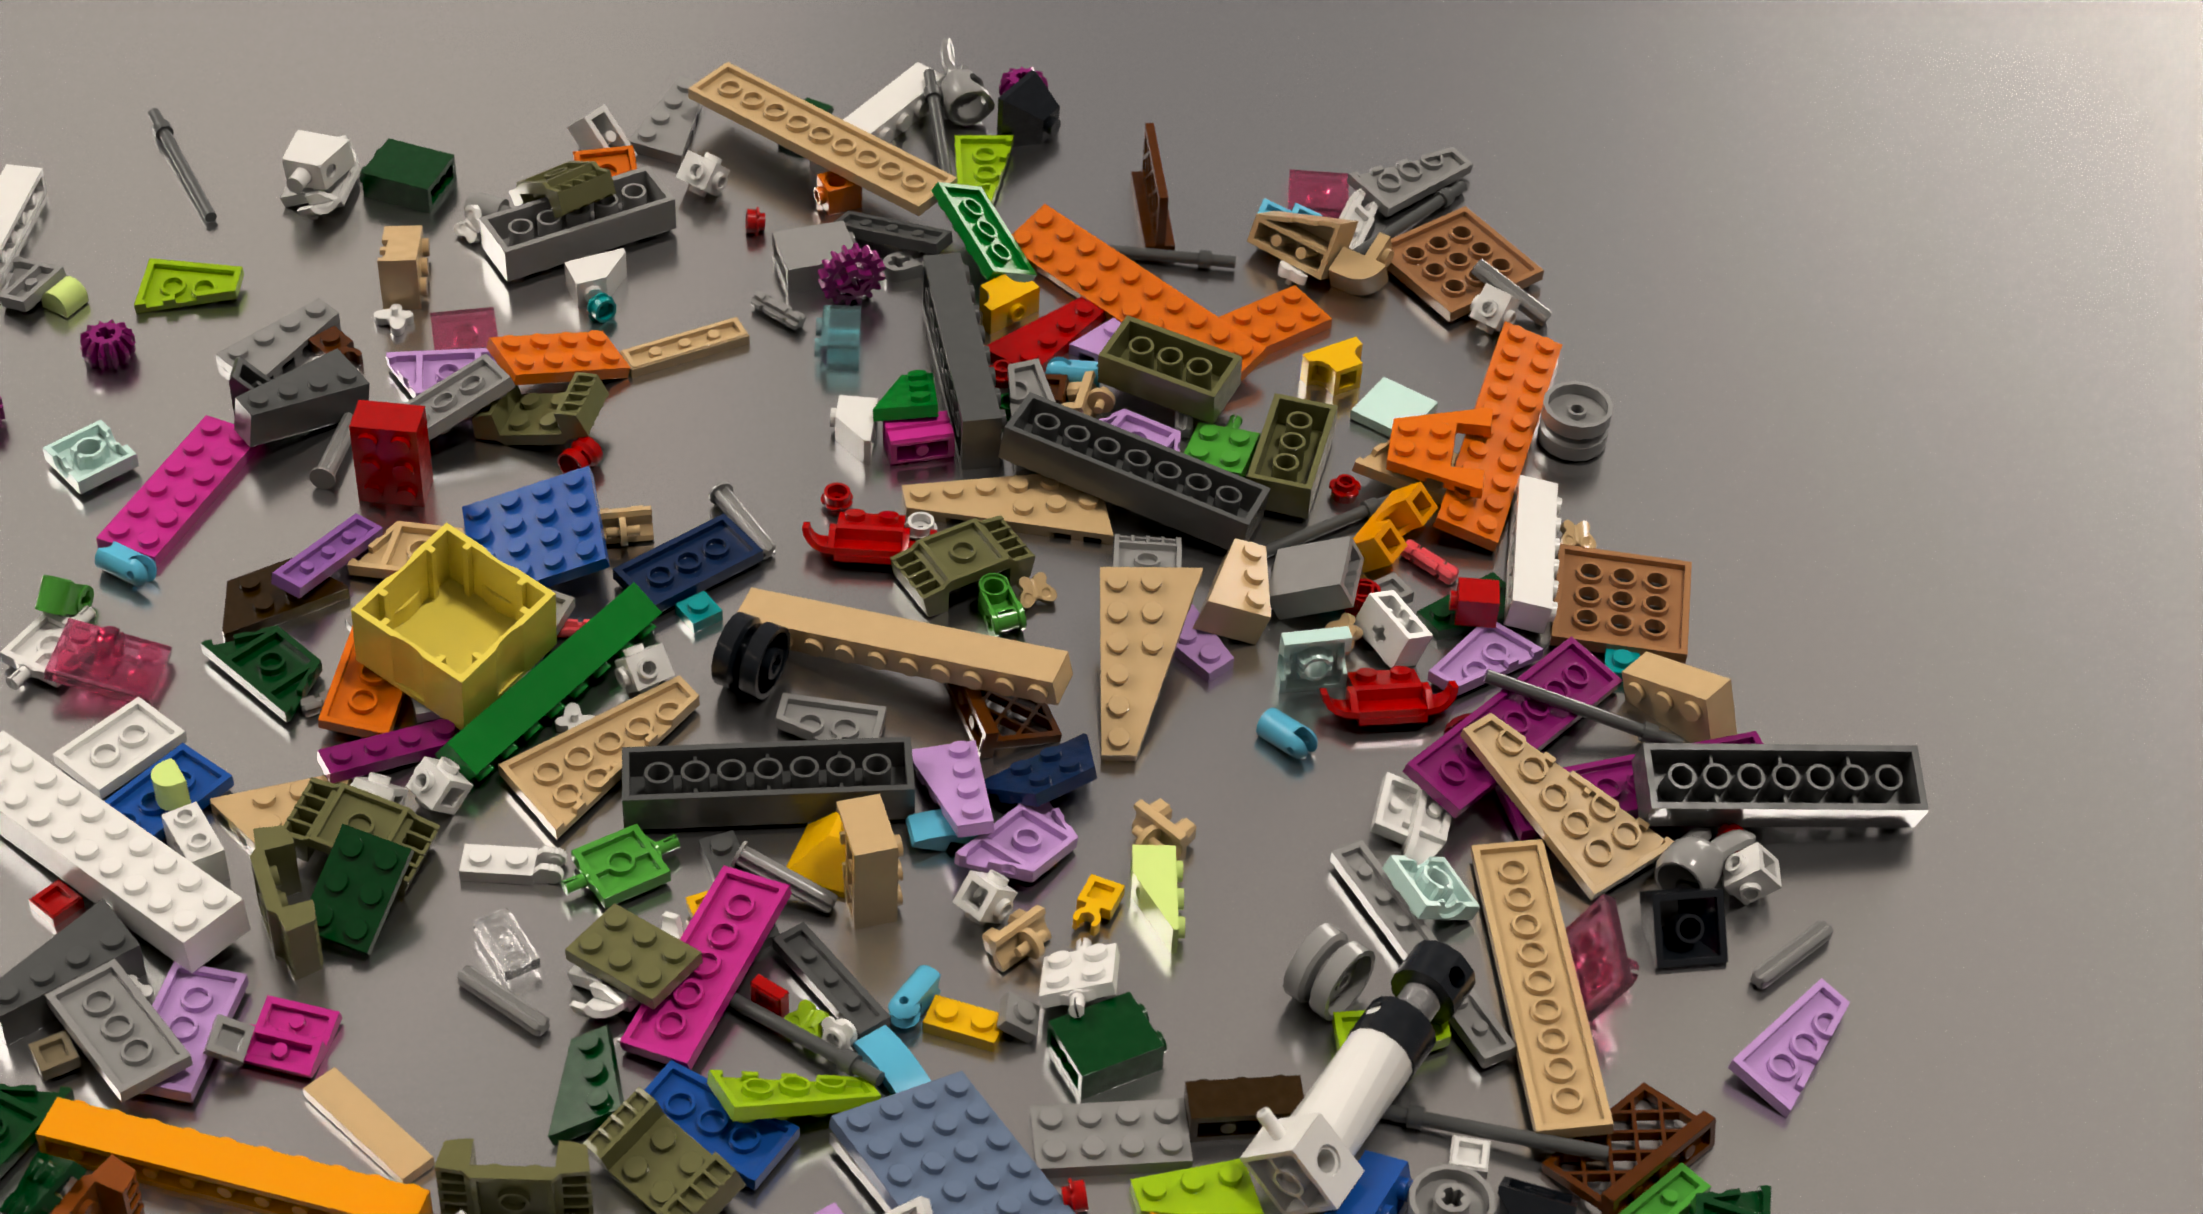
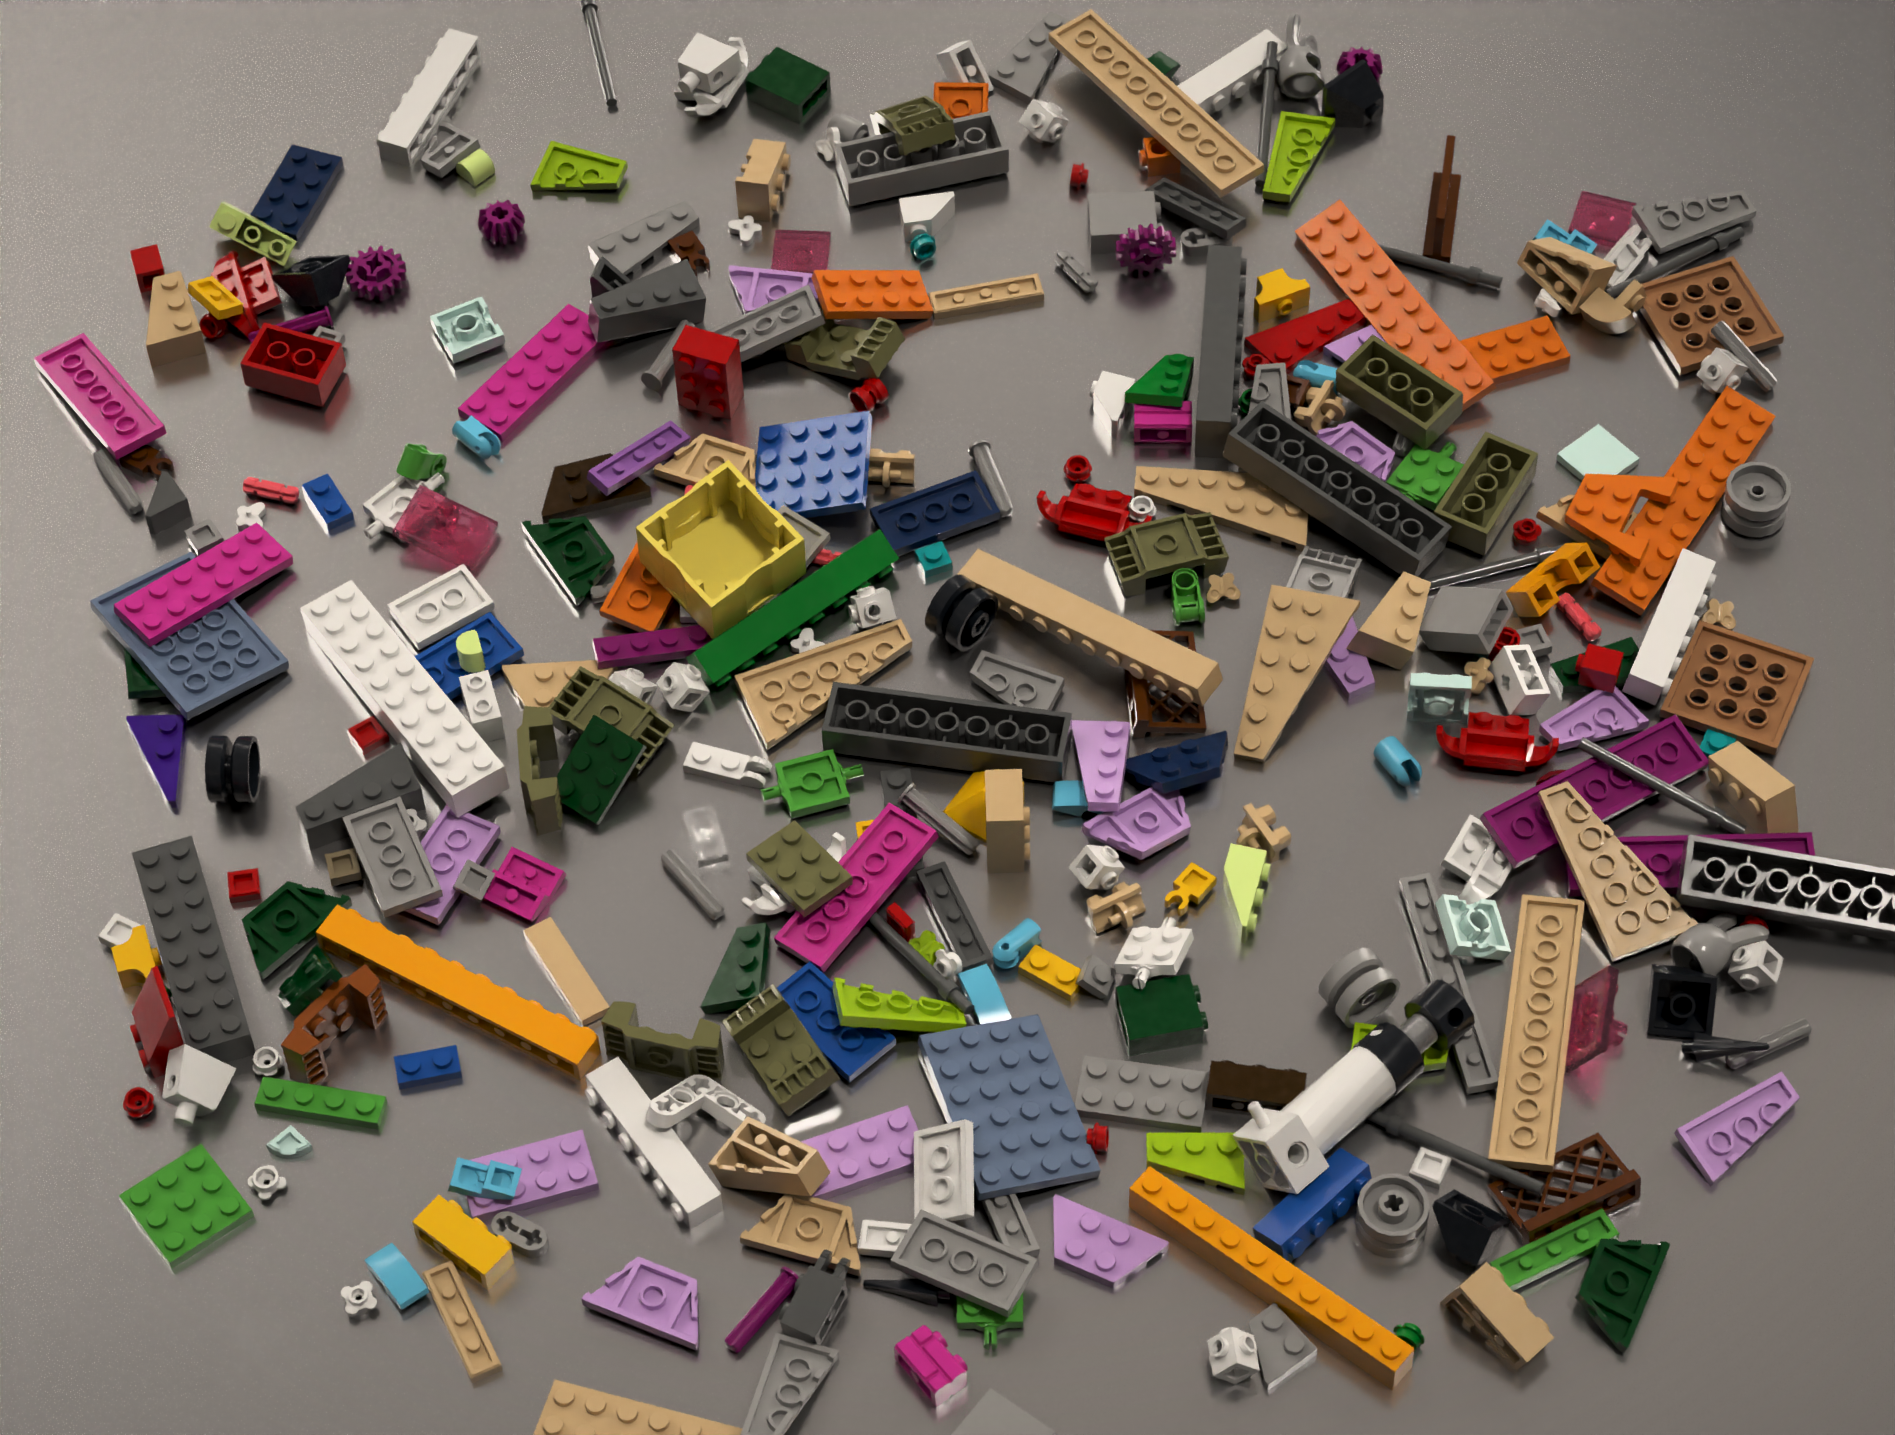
camera: 20 degrees right, 10 degrees up
clear light blue brick [814,305,861,371] -> none
green plate [931,182,1037,282] -> none
yellow brick [1300,337,1363,396] -> none
none -> black piece [1682,1032,1770,1062]

